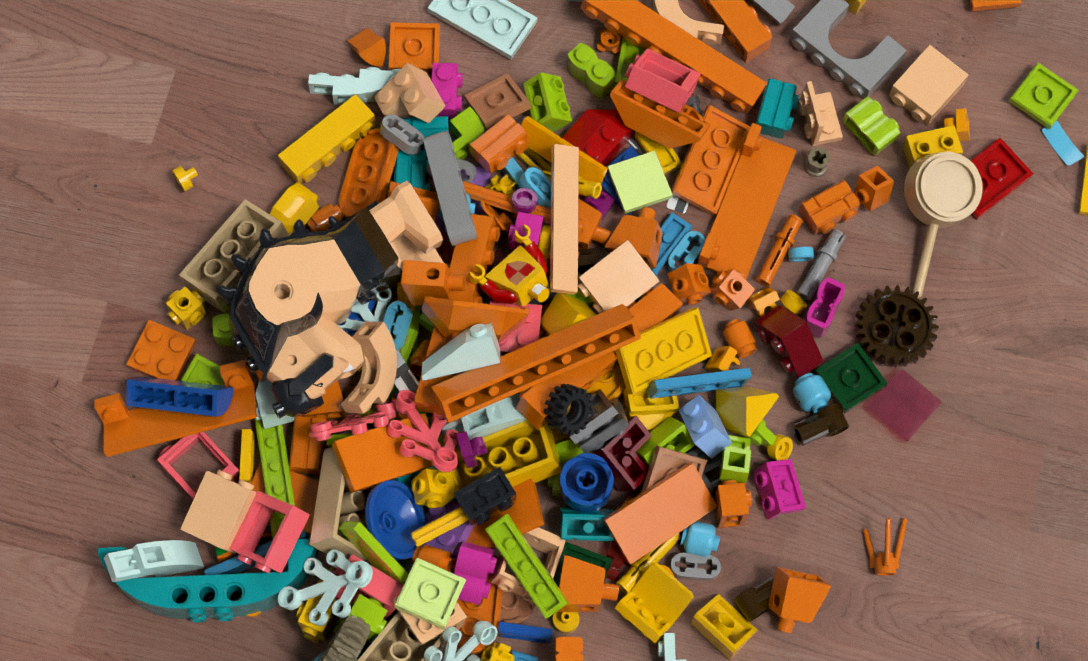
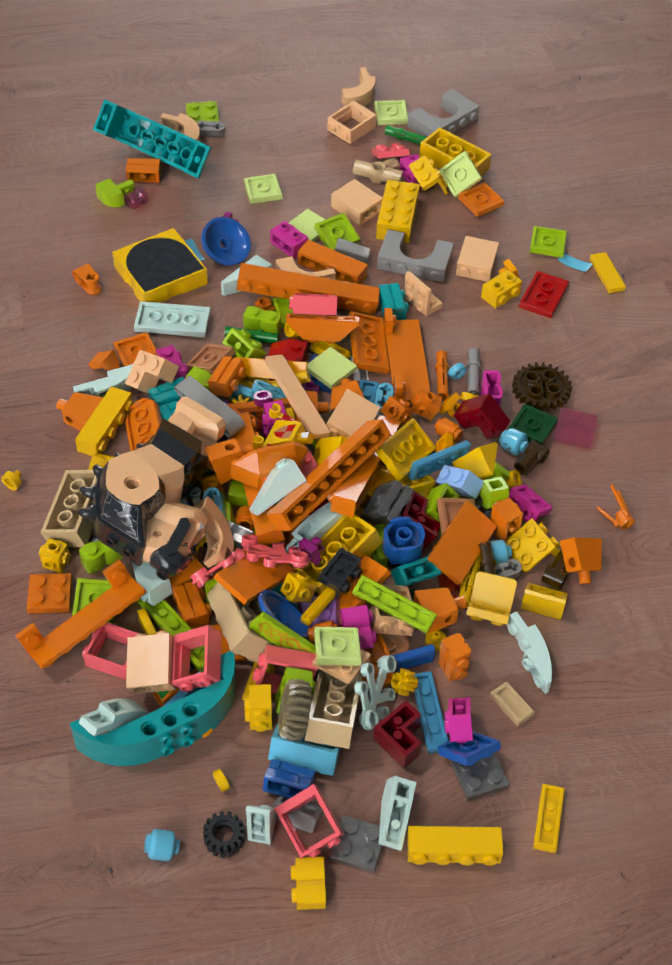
camera: 25 degrees left, 20 degrees down
blue brick [126,377,234,417] -> none
light aqua plant [278,549,373,626] -> none
light grey beam [380,115,424,155] -> none
black tyre [544,384,593,435] -> none
orange brick [799,180,860,235] -> none
dark tan bush [805,147,830,177] -> none
lime brick [842,96,901,156] -> none
orange brick [854,165,894,211] -> none
tan piece [904,152,983,299] -> none
none -> orange torso [56,392,103,431]
none -> green pin [224,326,279,344]
none -> dark brown pin [479,542,496,575]
none -> yellow bracket [505,519,561,572]

